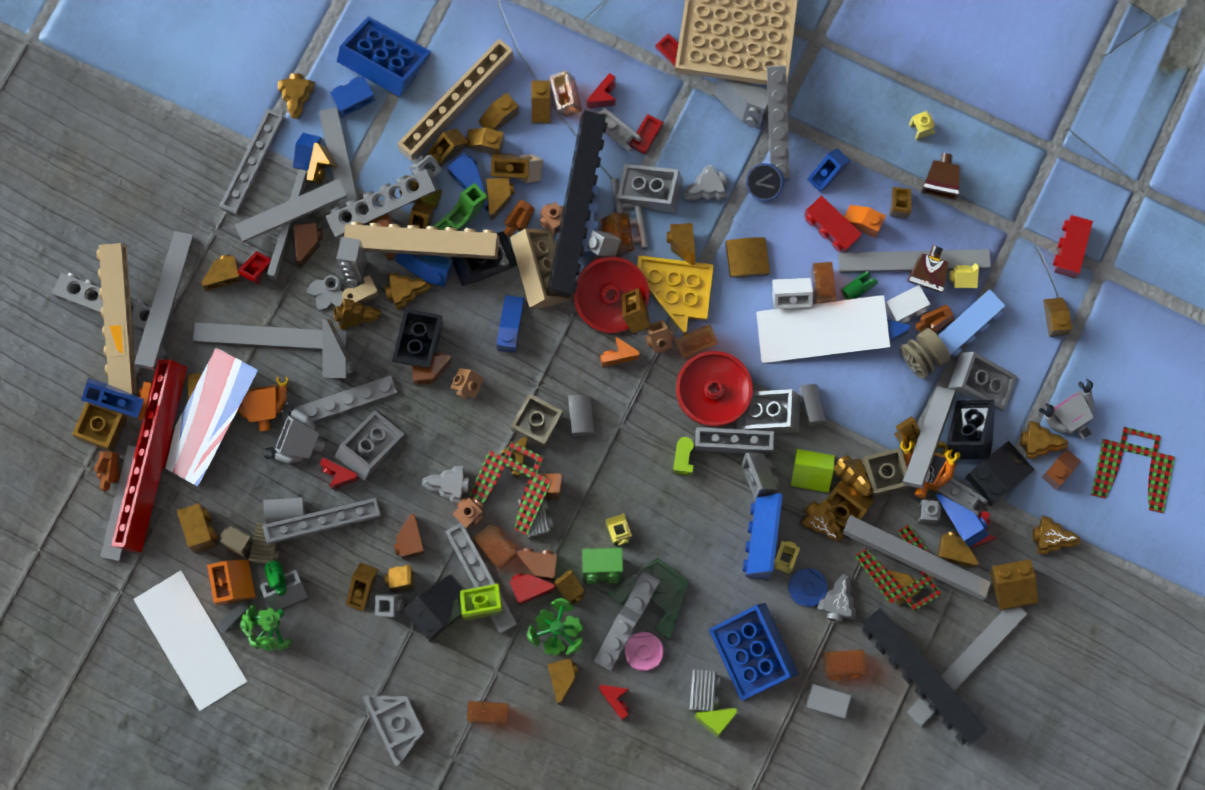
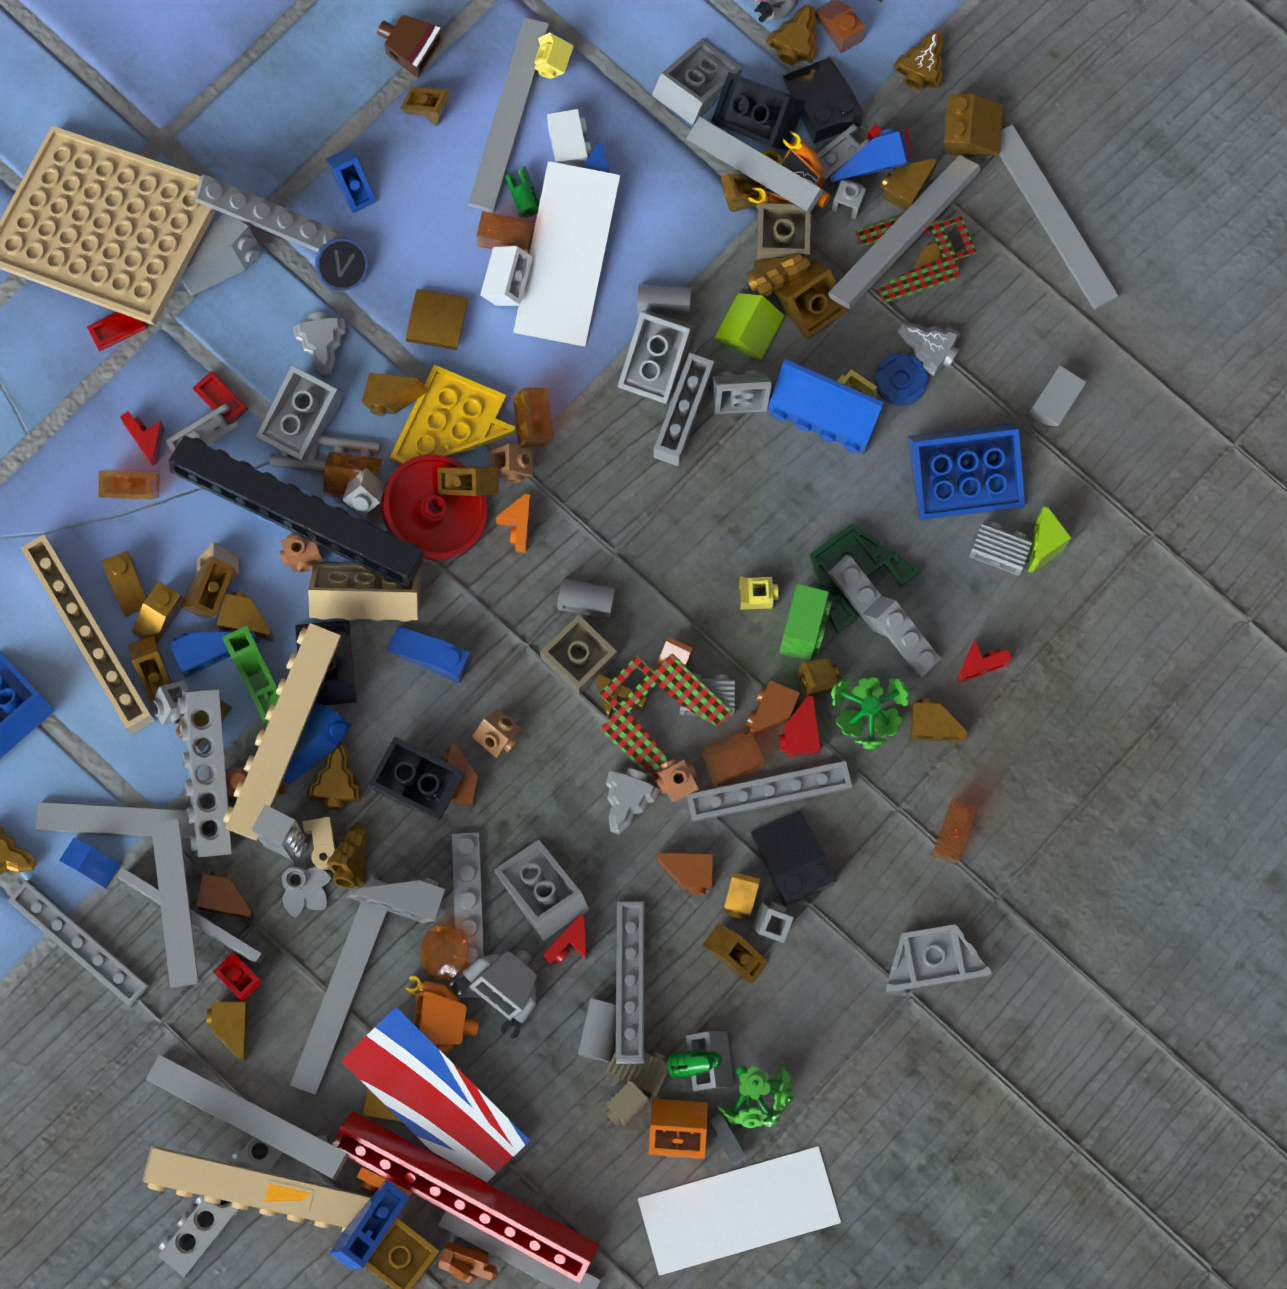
camera: 75 degrees left, 0 degrees up
pearl gold brick [177,503,218,553] -> none
pearl gold slope [307,143,338,184] -> none
blue brick [330,76,375,118] -> none
pearl gold slope [408,200,436,229] -> none
lime slope [460,584,504,621] -> none
dark orange rock [504,200,535,236] -> none
pearl gold slope [531,80,551,124] -> none
bright pink tile [624,632,664,672] -> none
lime leg [673,437,694,476] -> none
red dish [676,351,753,427] -> none
pearl gold rock [800,499,844,542] -> none
red brick [804,195,862,253] -> none
clear orange brick [823,649,866,681] -> none
orange slope [844,205,886,238] -> none
black brick [862,608,988,746] -> none
dark tan wheel [900,328,951,379] -> none
torso [906,245,948,293] -> none
light yellow window [909,111,935,140] -> none
dark orange rock [916,305,955,333] -> none
light blue brick [938,289,1005,358] -> none
none -> clear orange dish [420,925,468,979]

